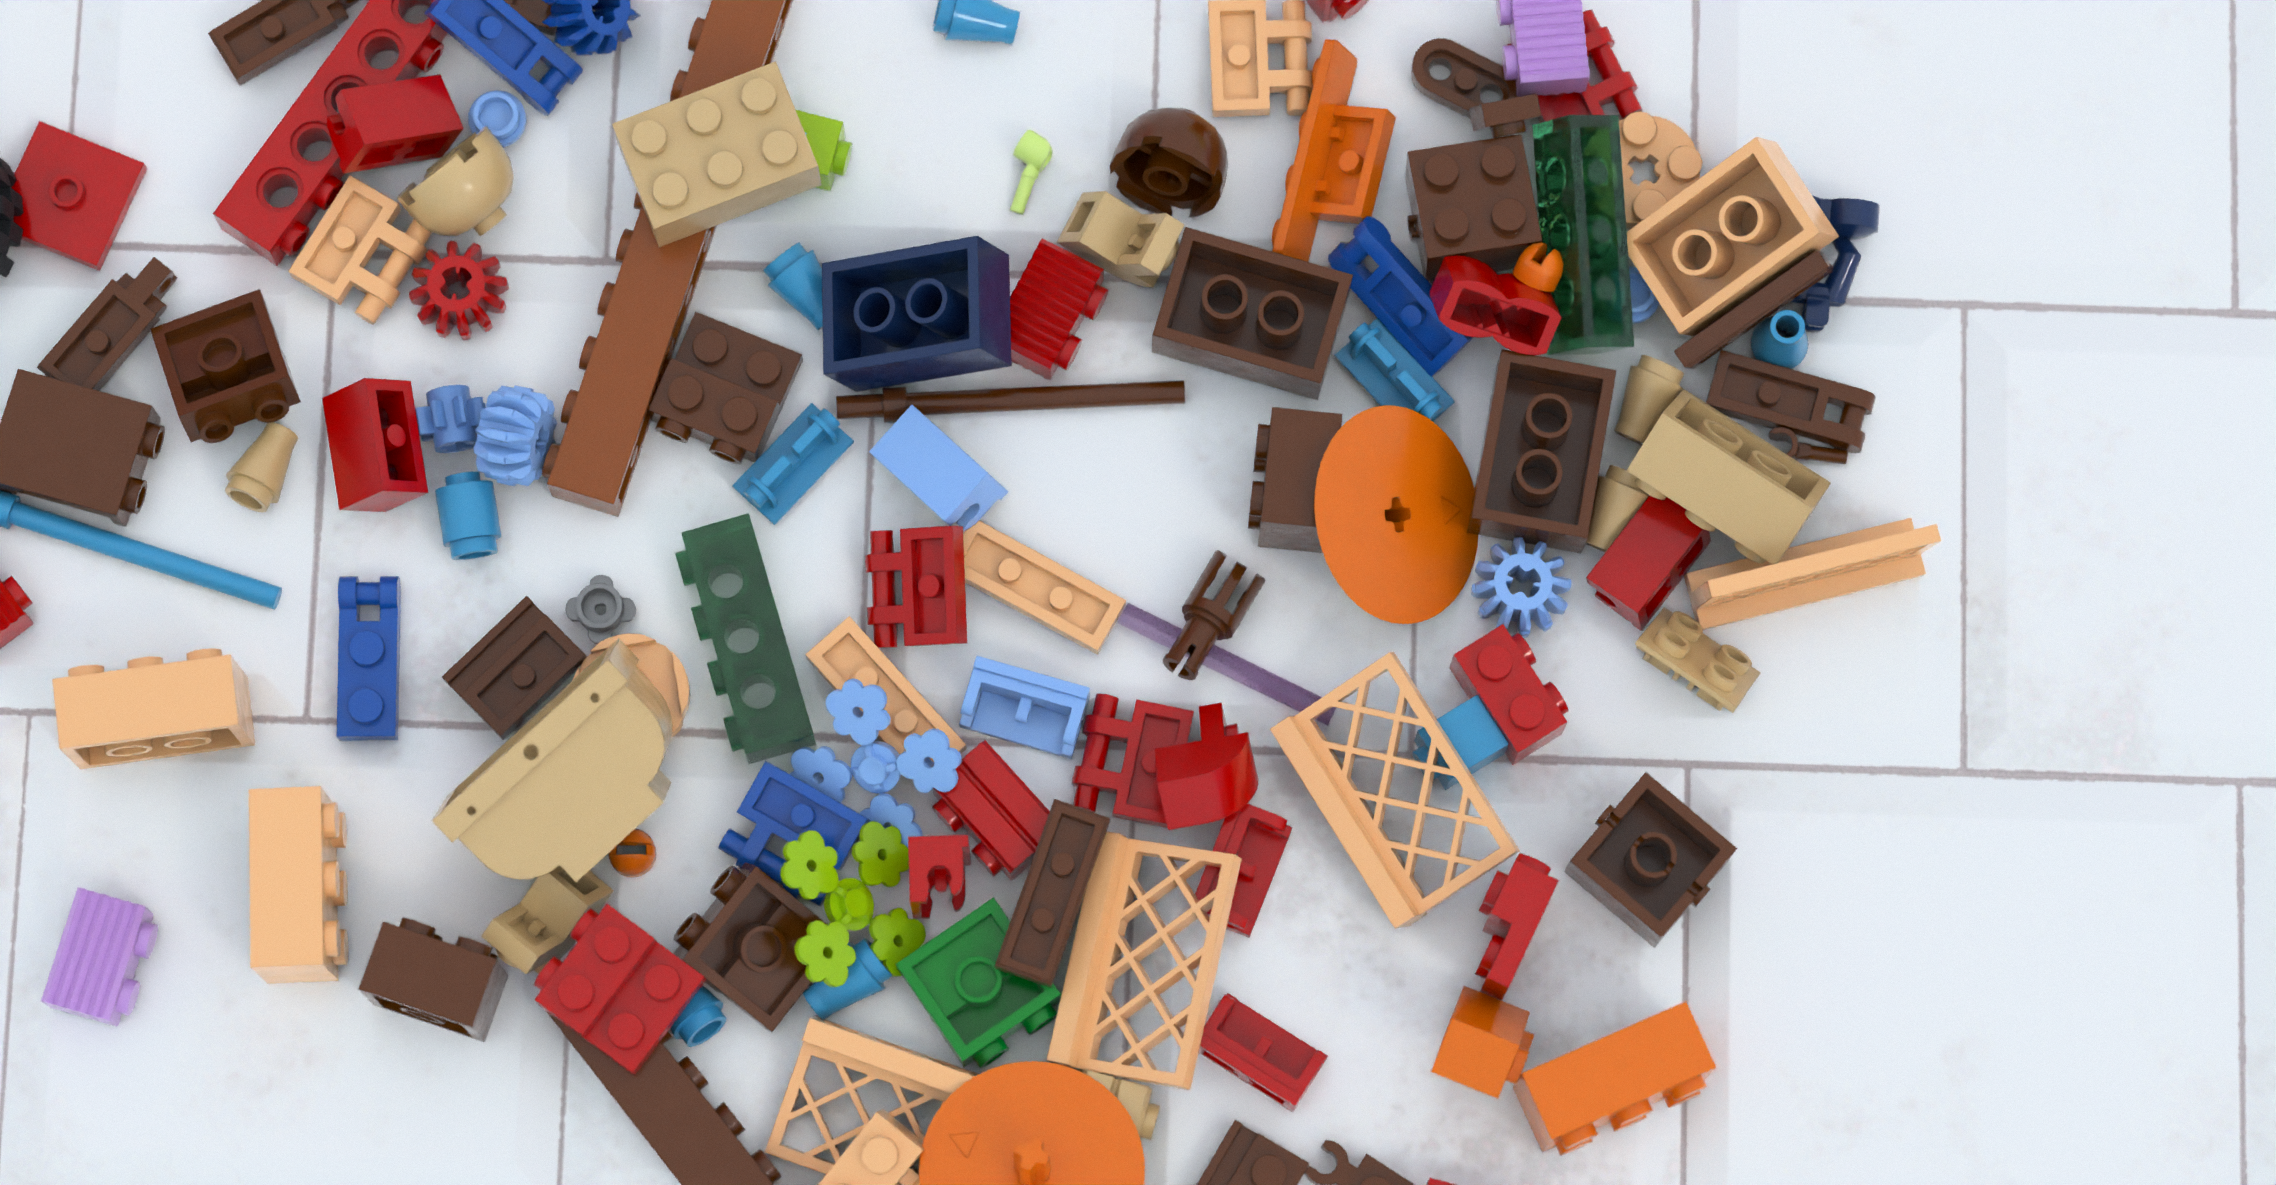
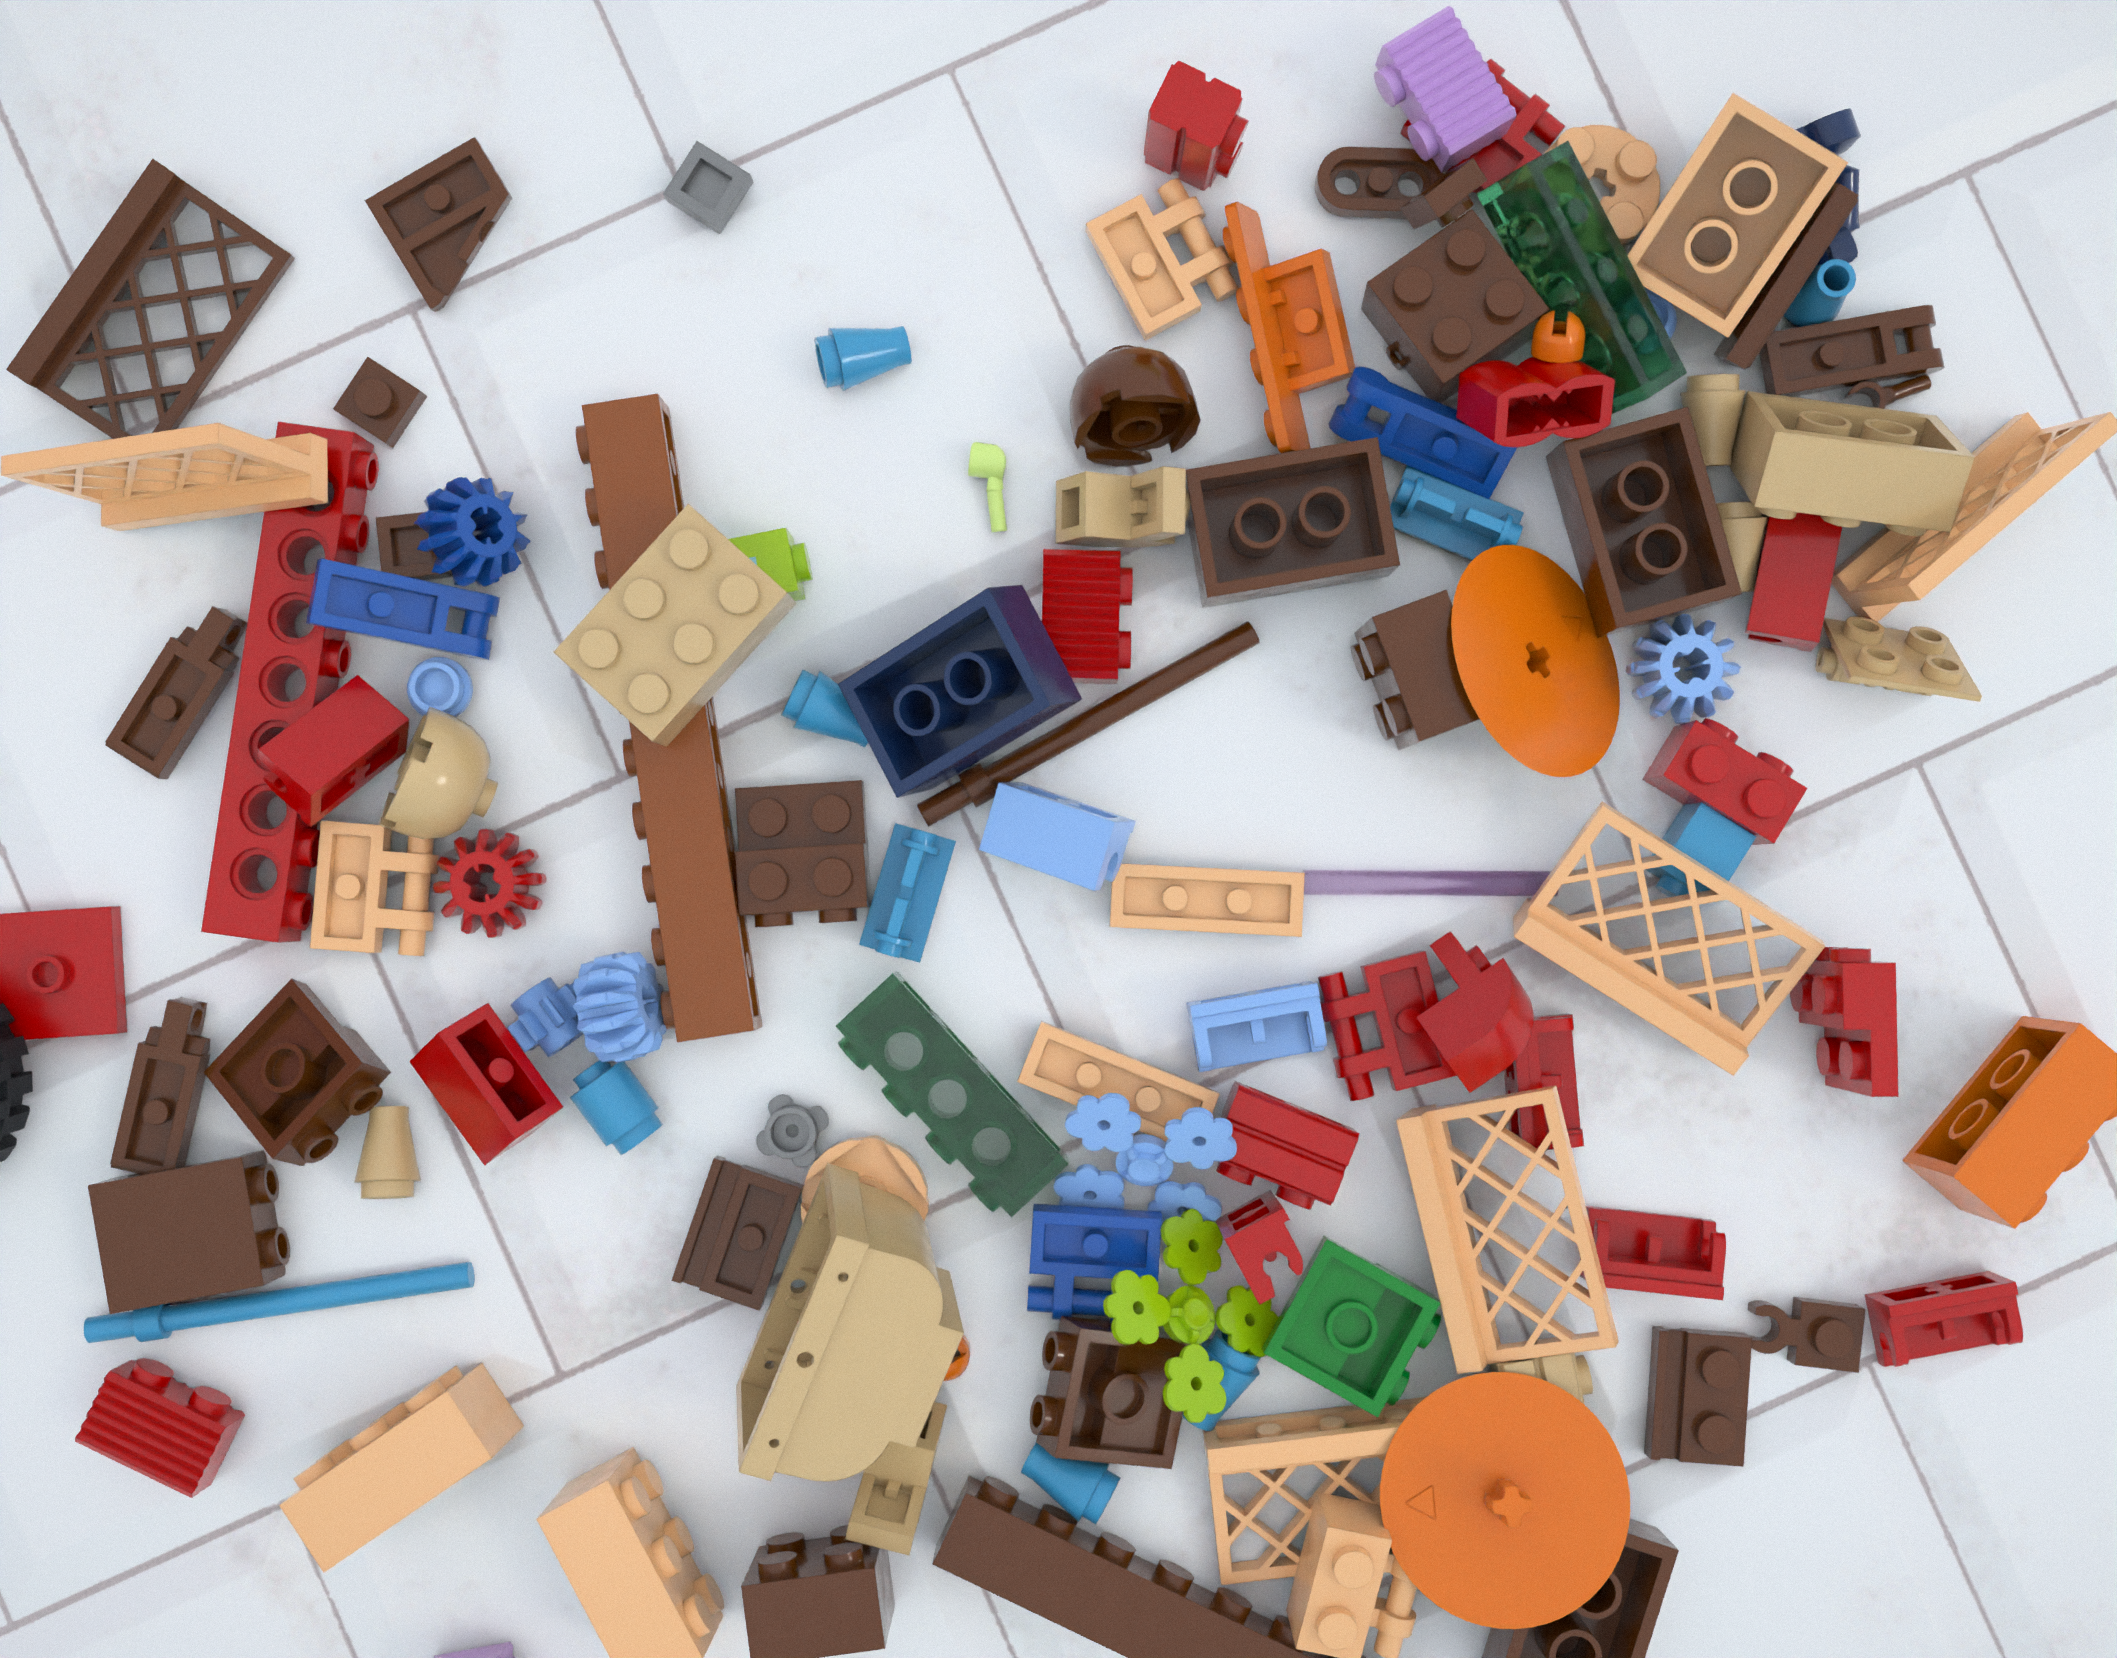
camera: 25 degrees left, 10 degrees up
blue plate [336,576,401,741] -> none
red plate [534,904,706,1076] -> none
red plate [865,526,967,648] -> none
reddish brown tile [995,799,1110,988] -> none
reddish brown arm [1162,550,1265,680] -> none
orange brick [1431,986,1535,1099] -> none
reddish brown brick [1564,772,1737,948] -> none

